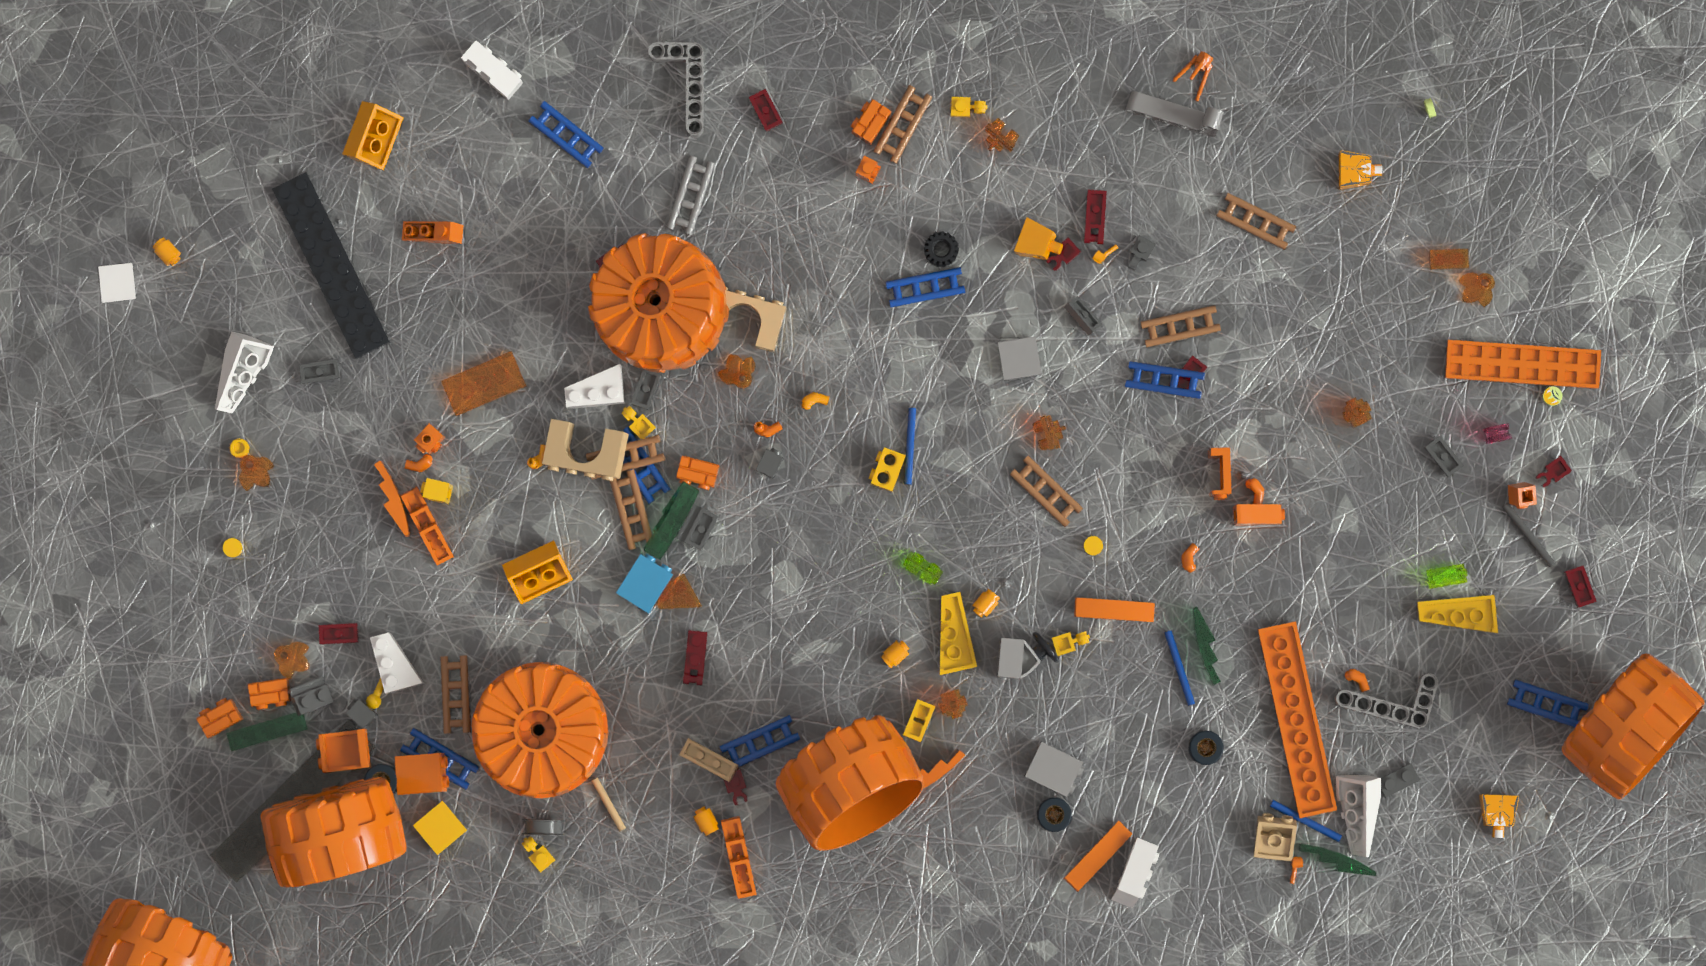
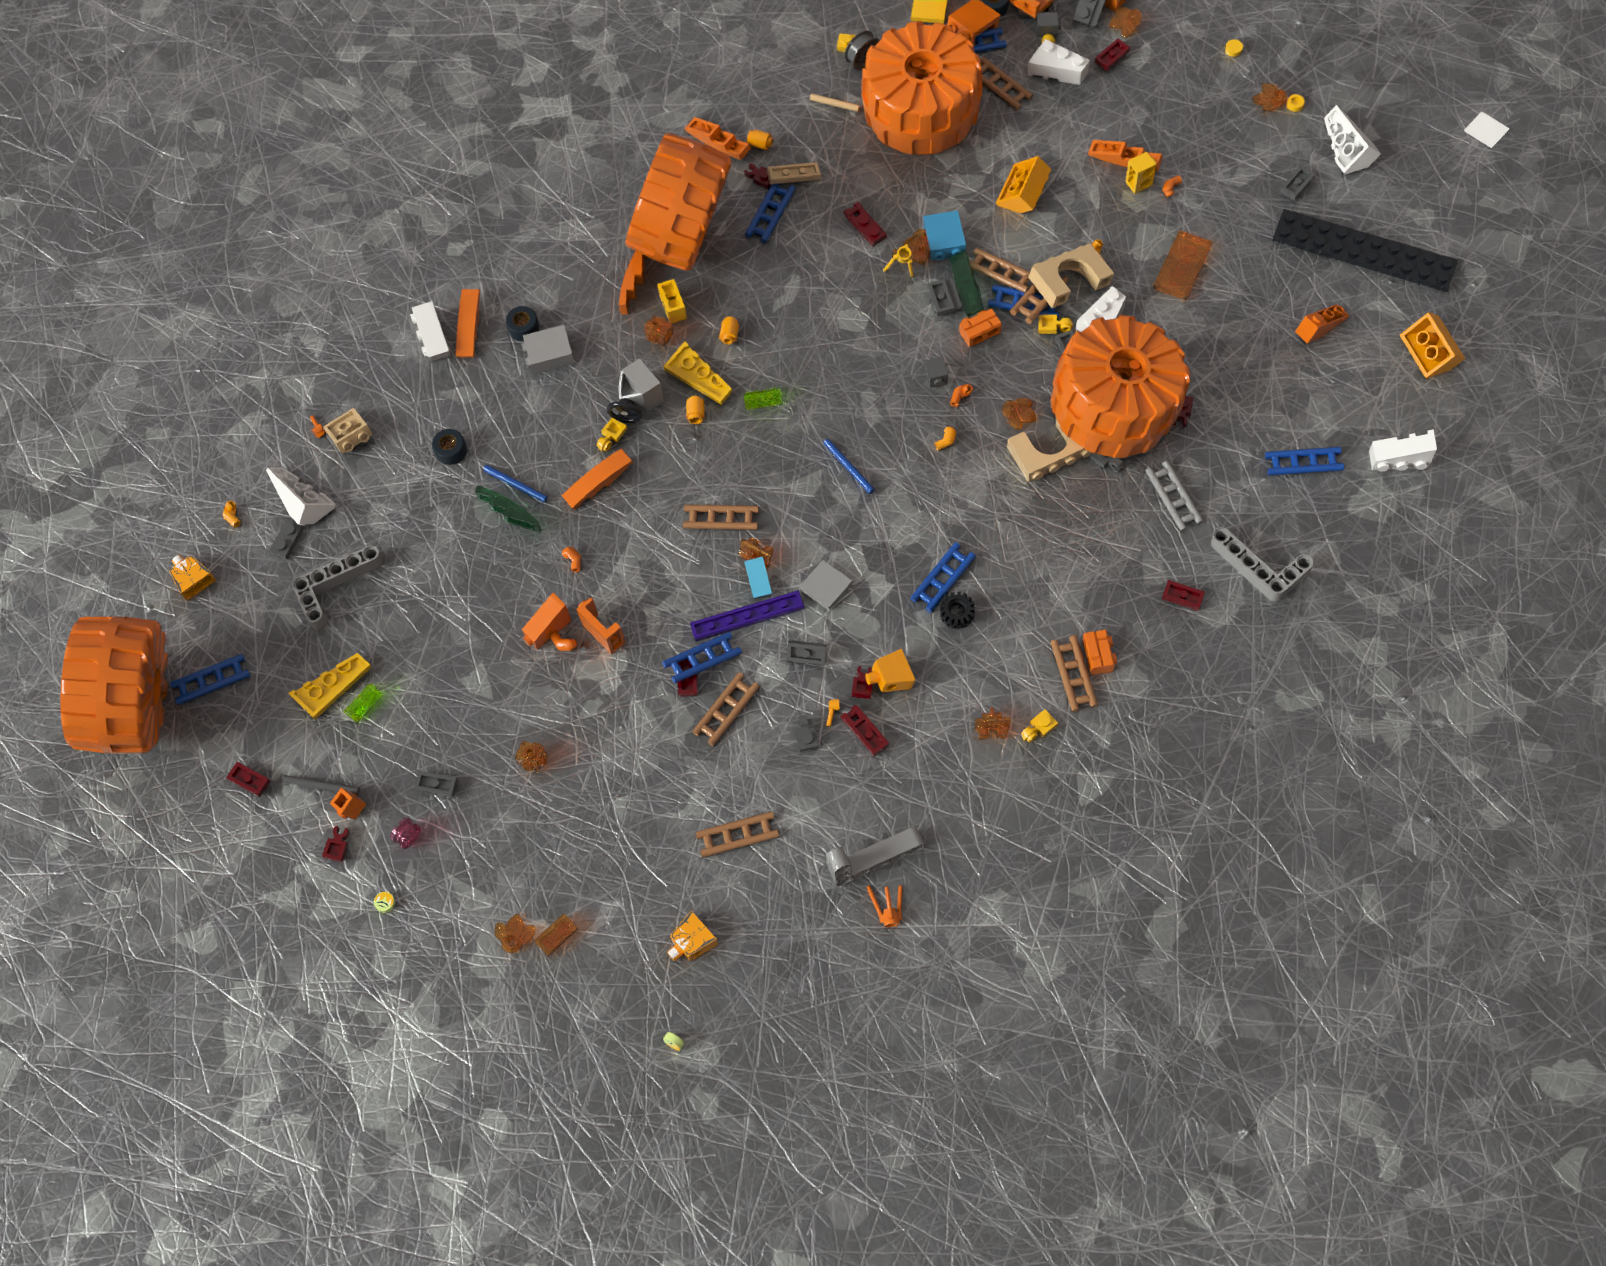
camera: 140 degrees right, 20 degrees down
light orange brick [152,237,181,266] -> none
orange slope [374,461,411,537] -> none
orange brick [414,423,445,454] -> none
orange brick [855,156,881,184] -> none
yellow brick [869,447,906,492] -> none
yellow tile [1084,536,1103,556] -> none
orange plate [1258,621,1337,818] -> none
blue bar [1270,800,1342,842] -> none
clear green slope [1299,844,1376,876] -> none
orange arm [1345,669,1370,692] -> none
orange plate [1445,340,1601,389] -> none
none -> light orange arm [223,501,241,528]
none -> dark purple tile [690,590,805,642]
none -> medium azure tile [744,556,772,598]
none -> yellow plant [883,244,914,277]

